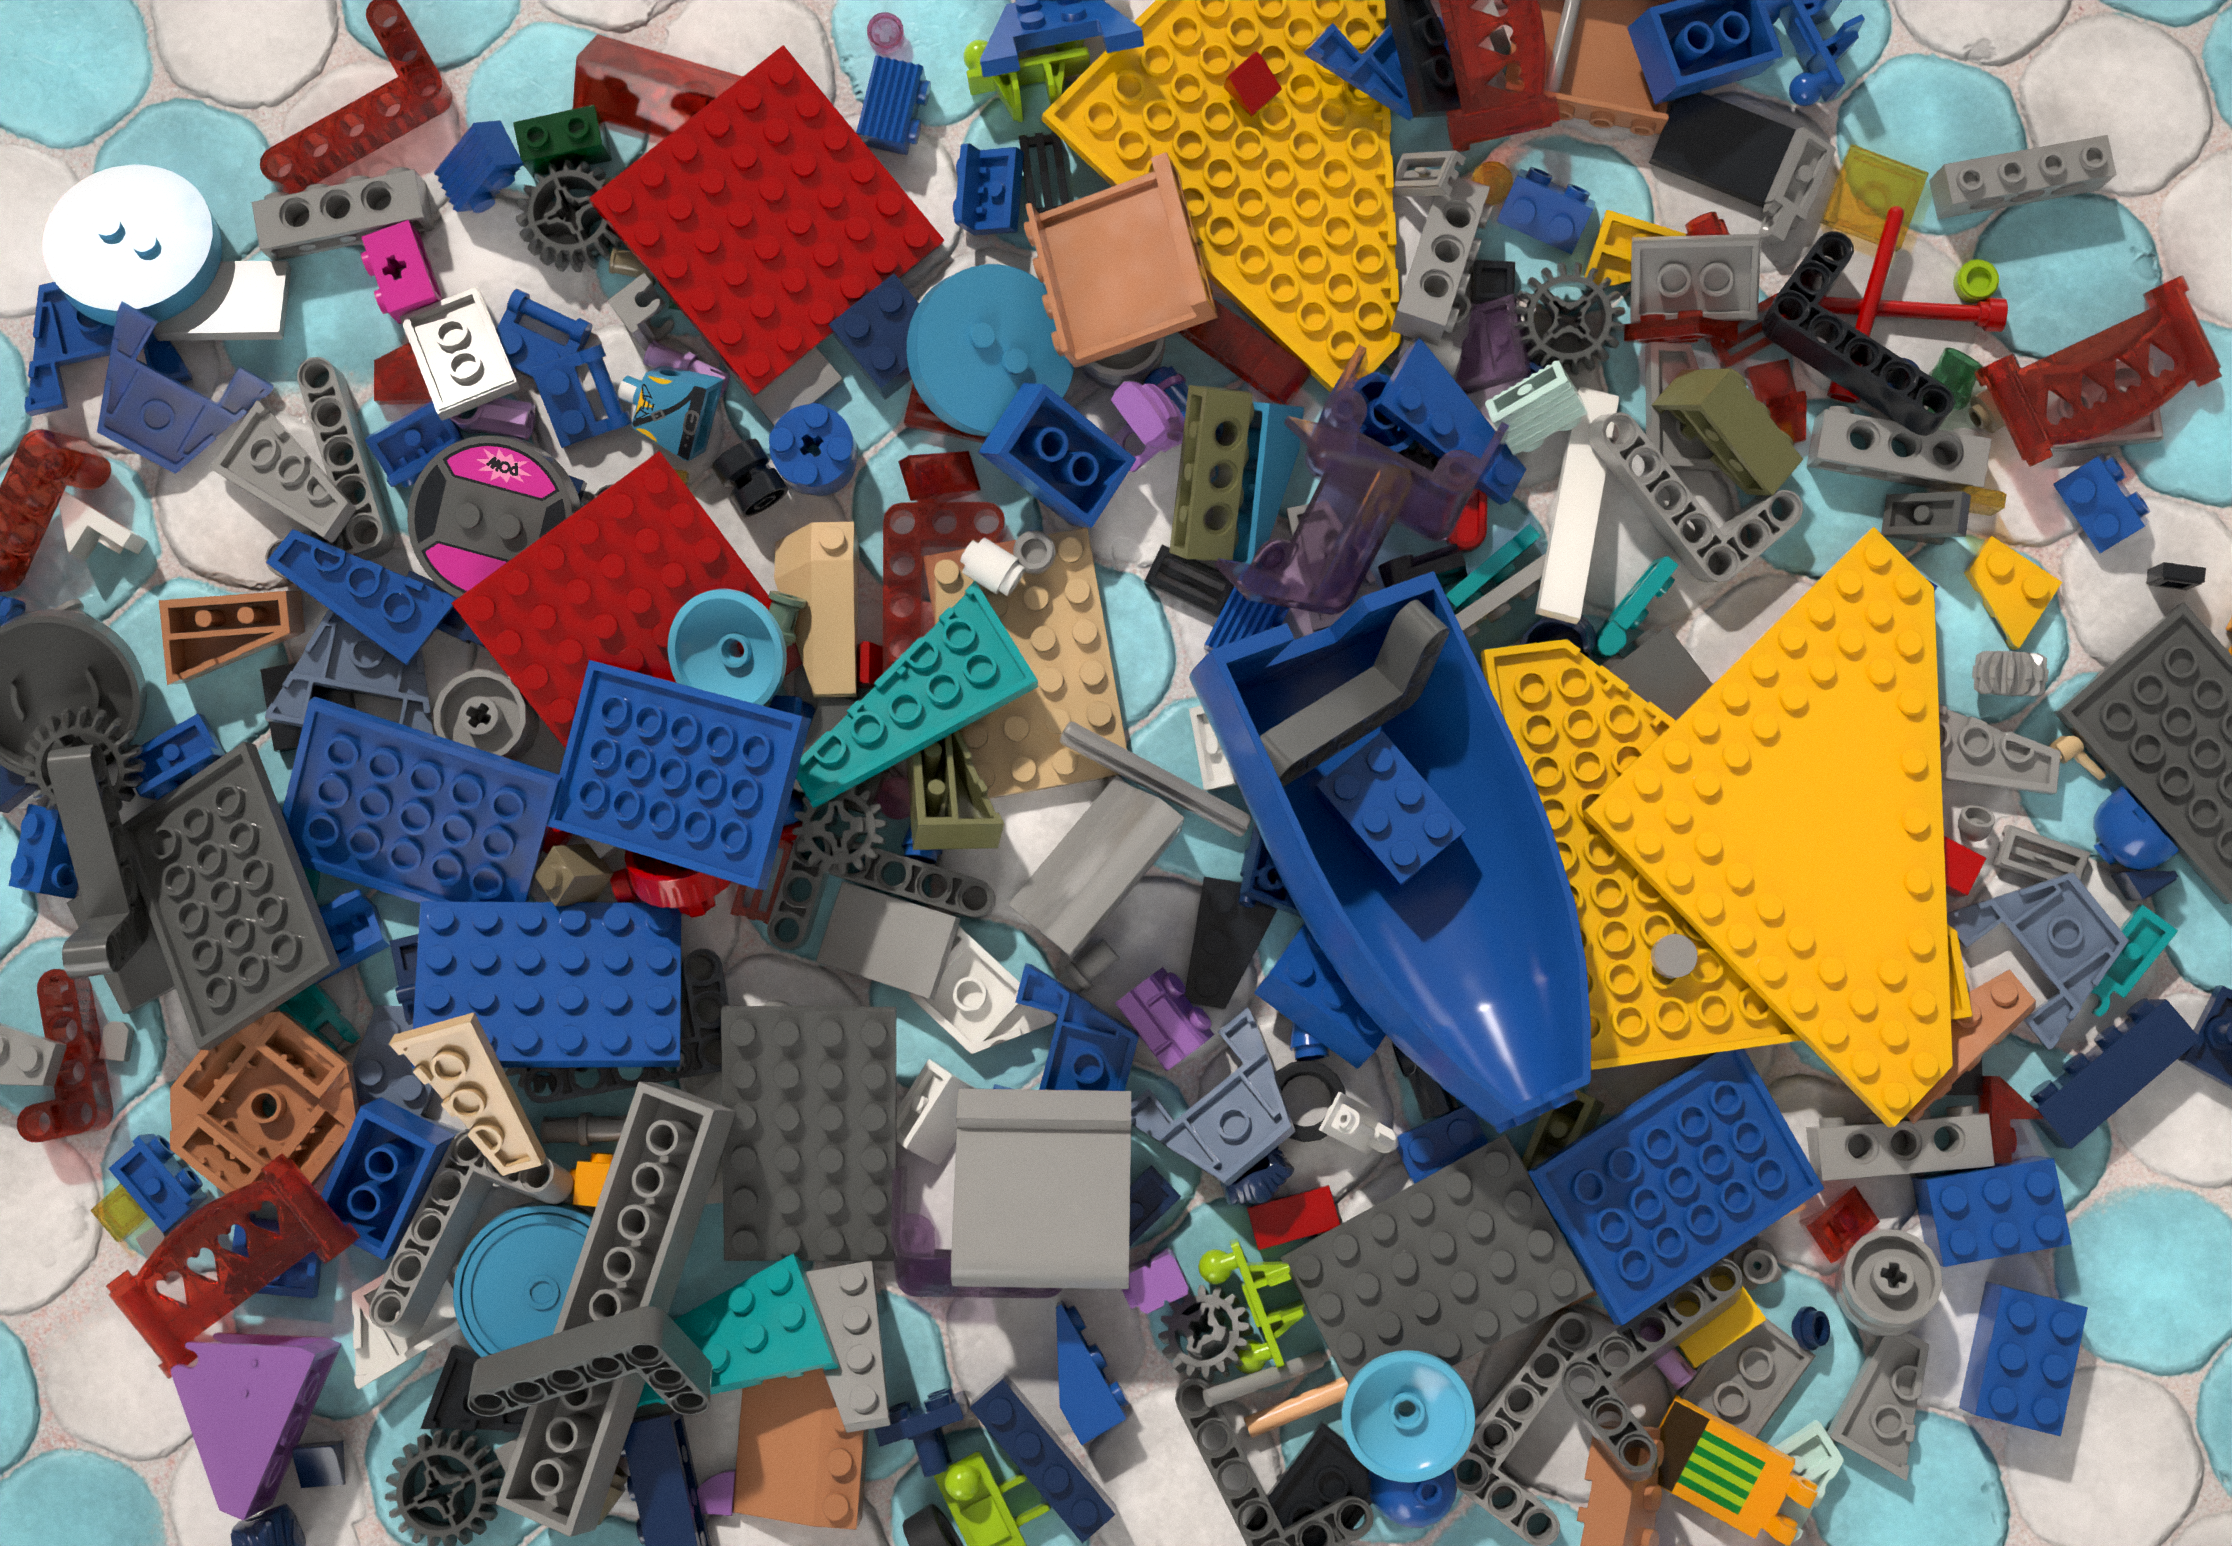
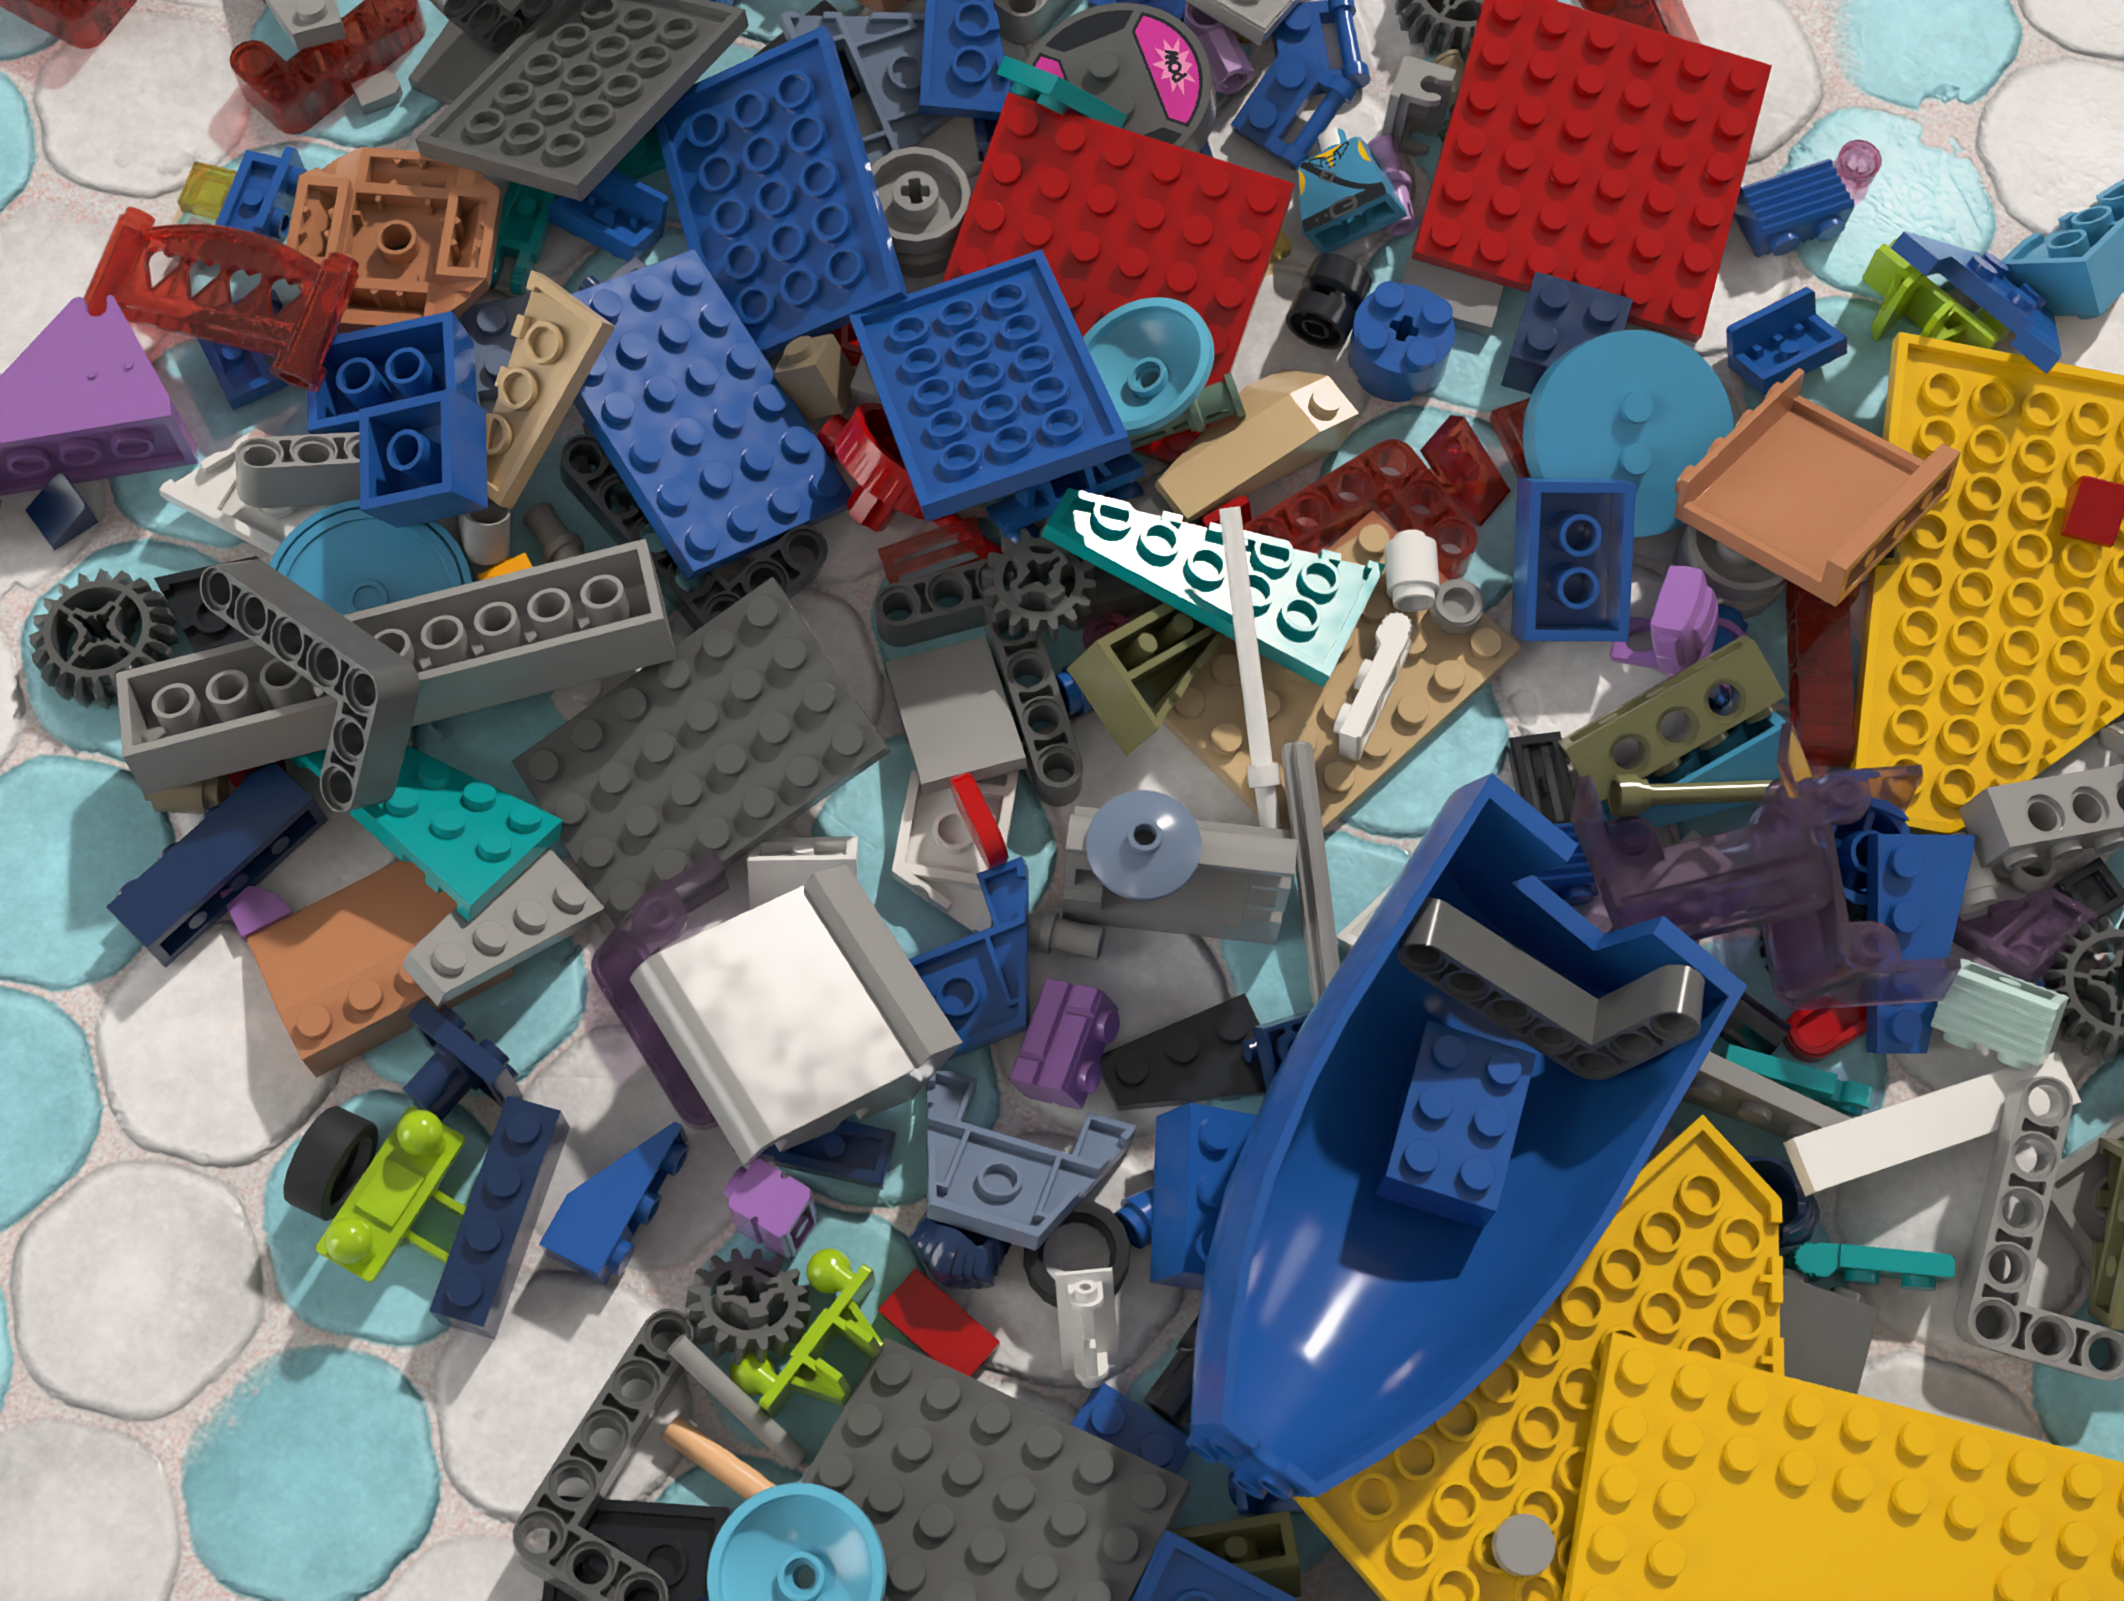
camera: 50 degrees right, 15 degrees down
black tile [1019,131,1069,214] -> none
none -> blue brick [359,389,488,528]
none -> red tile [949,772,1009,870]
none -> teal wing [996,55,1128,128]
none -> sand blue dish [1086,790,1201,901]
none -> white bar [1219,506,1281,828]
none -> white hinge [1333,611,1413,761]
none -> olive piece [1607,774,1861,818]

